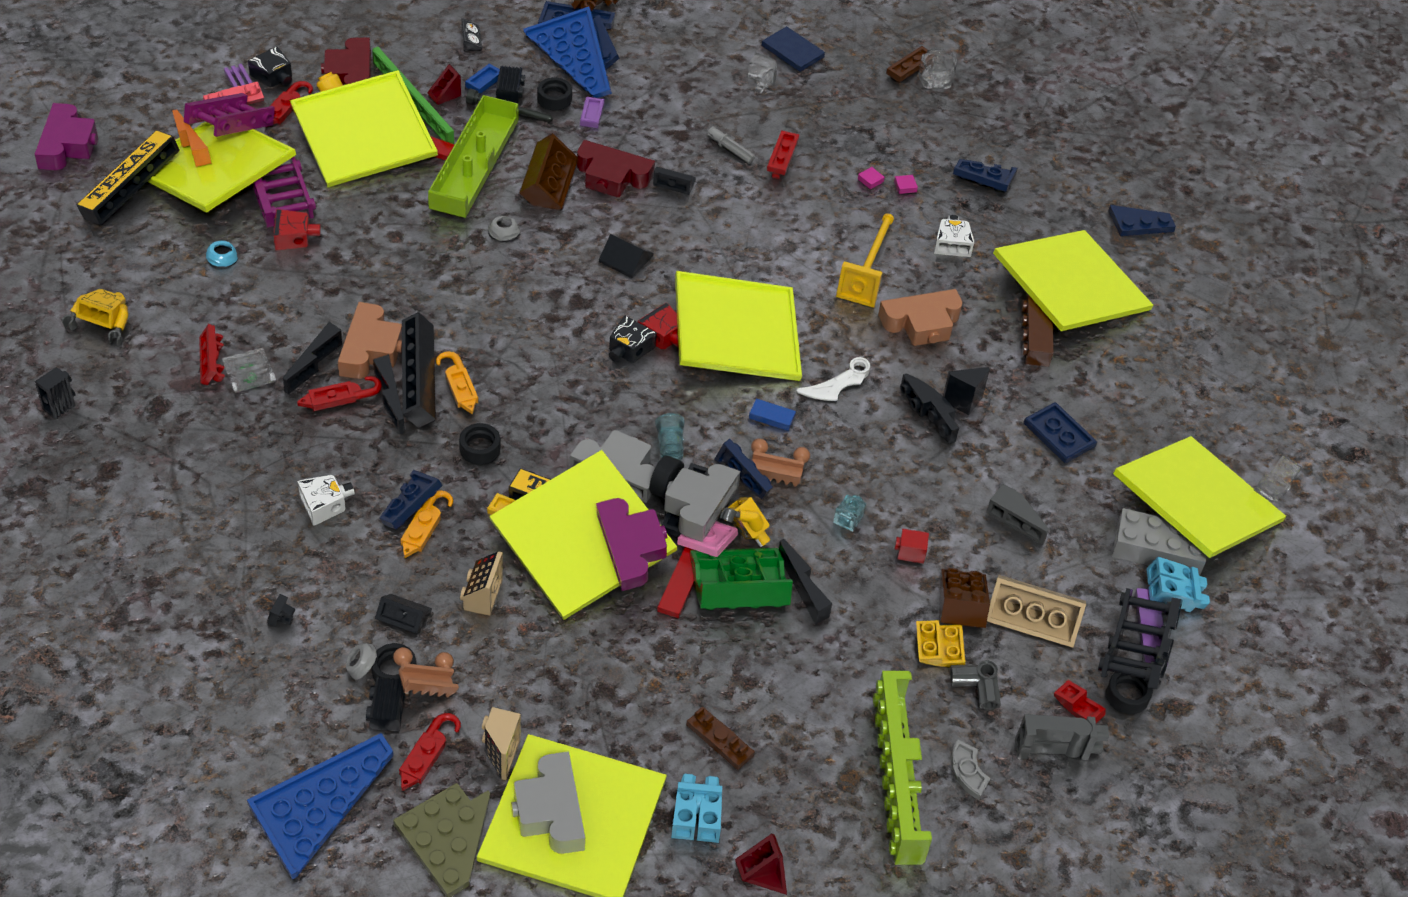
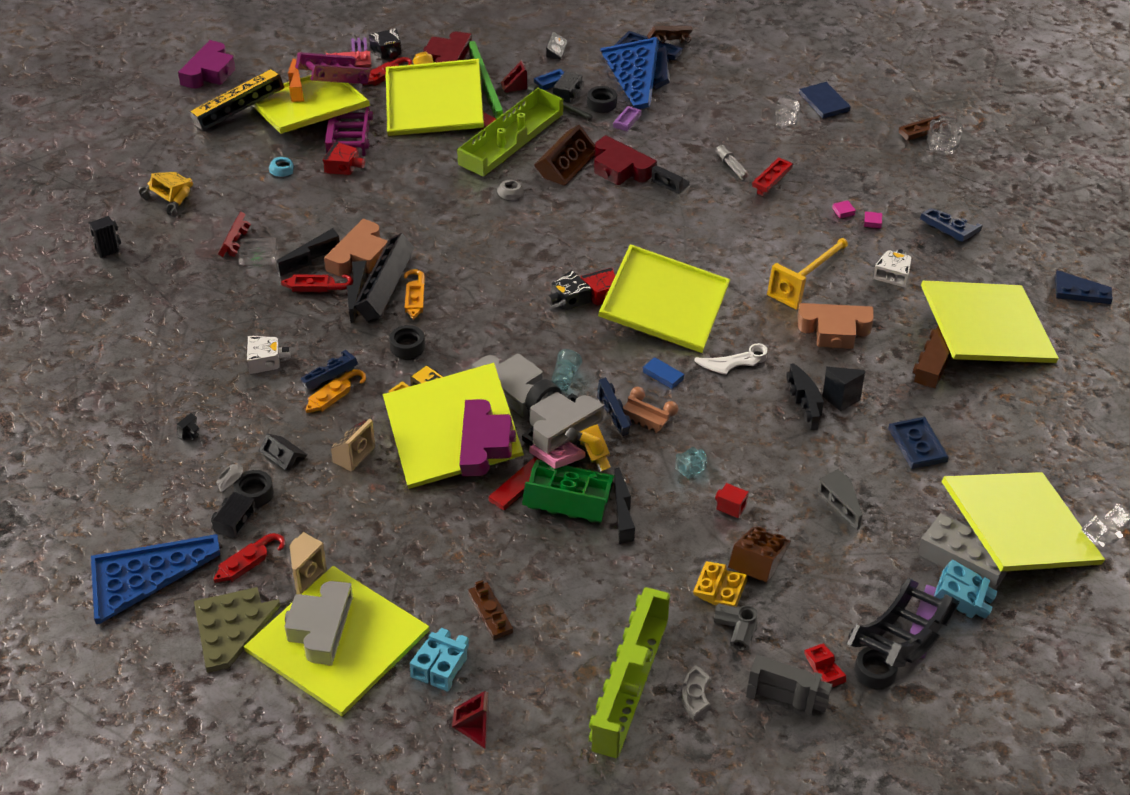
camera: 25 degrees right, 5 degrees down
nougat gear [393,647,459,697] -> none
black slope [599,234,654,278] -> none
tan slope [987,575,1086,648] -> none

